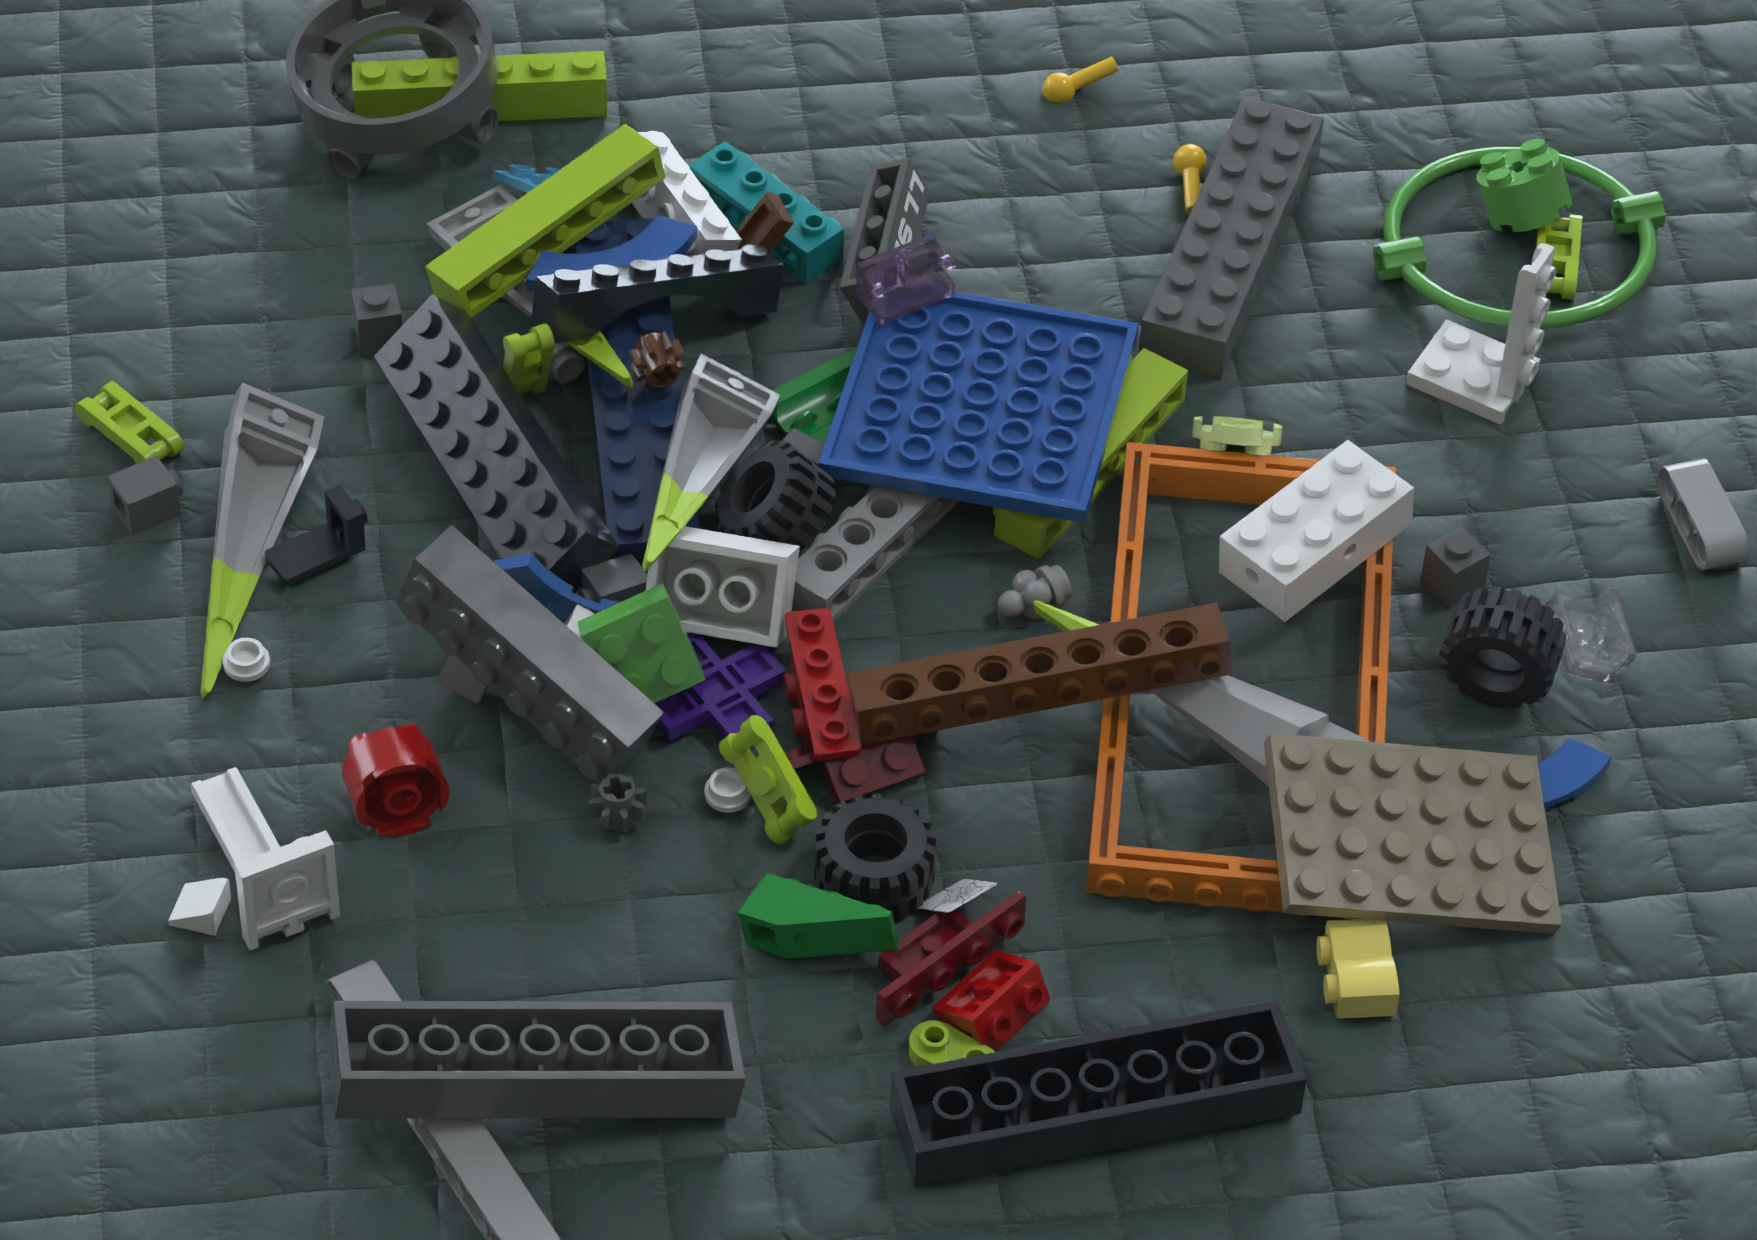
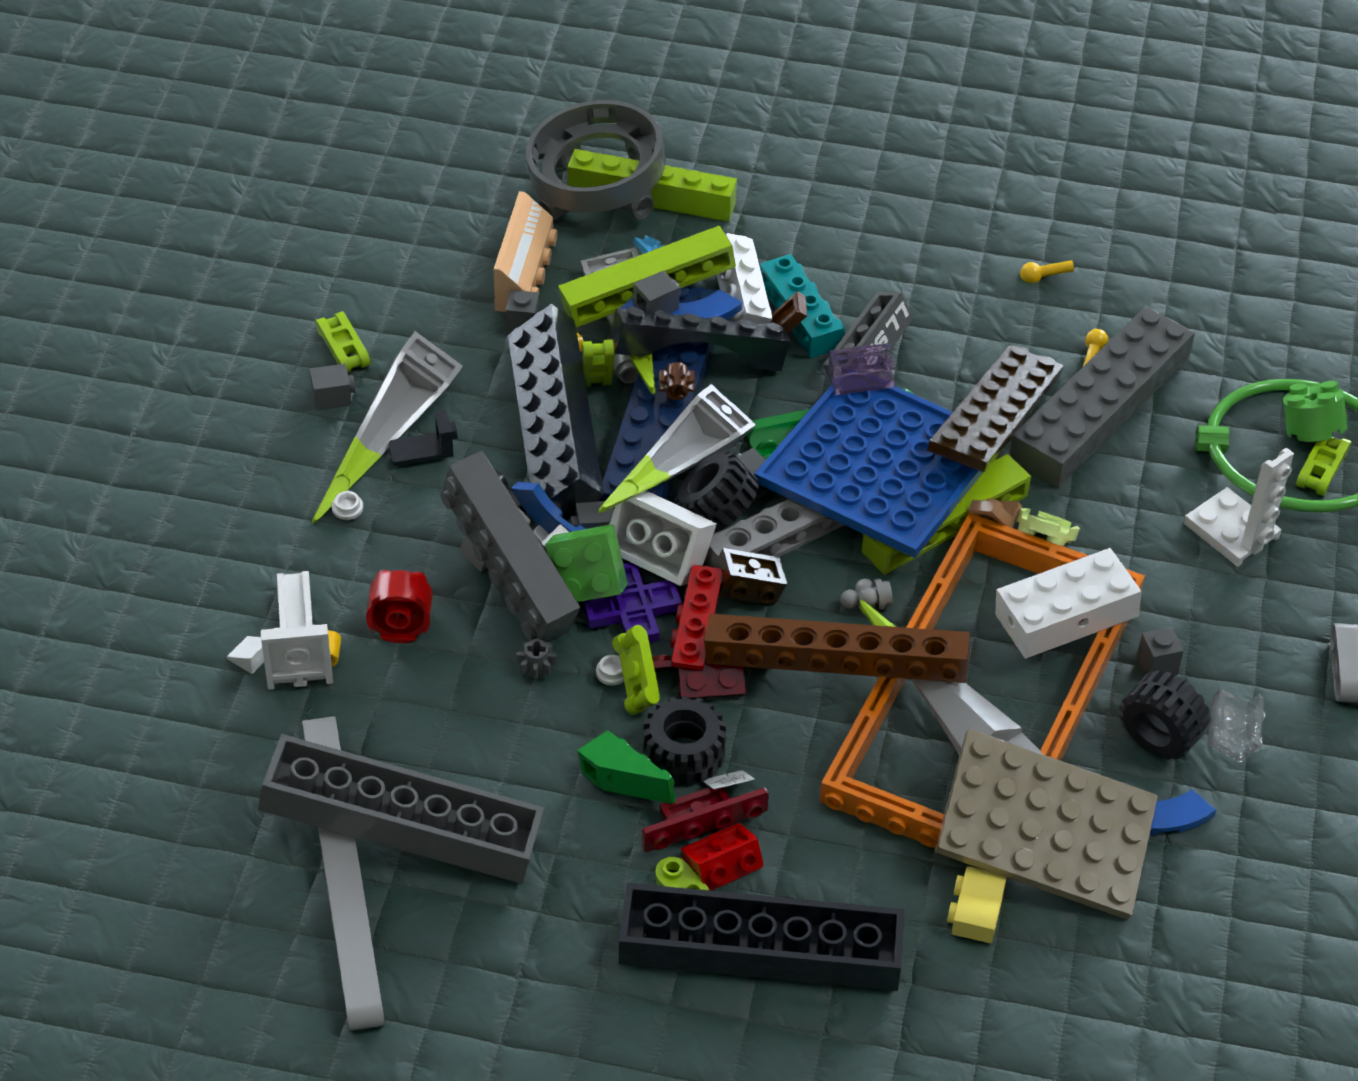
camera: 20 degrees right, 0 degrees up
none -> light nougat slope [494,191,557,312]
none -> dark grey brick [633,270,681,313]
none -> dark brown bracket [718,548,787,605]
none -> plate [927,345,1063,473]
none -> medium nougat bracket [968,498,1022,528]

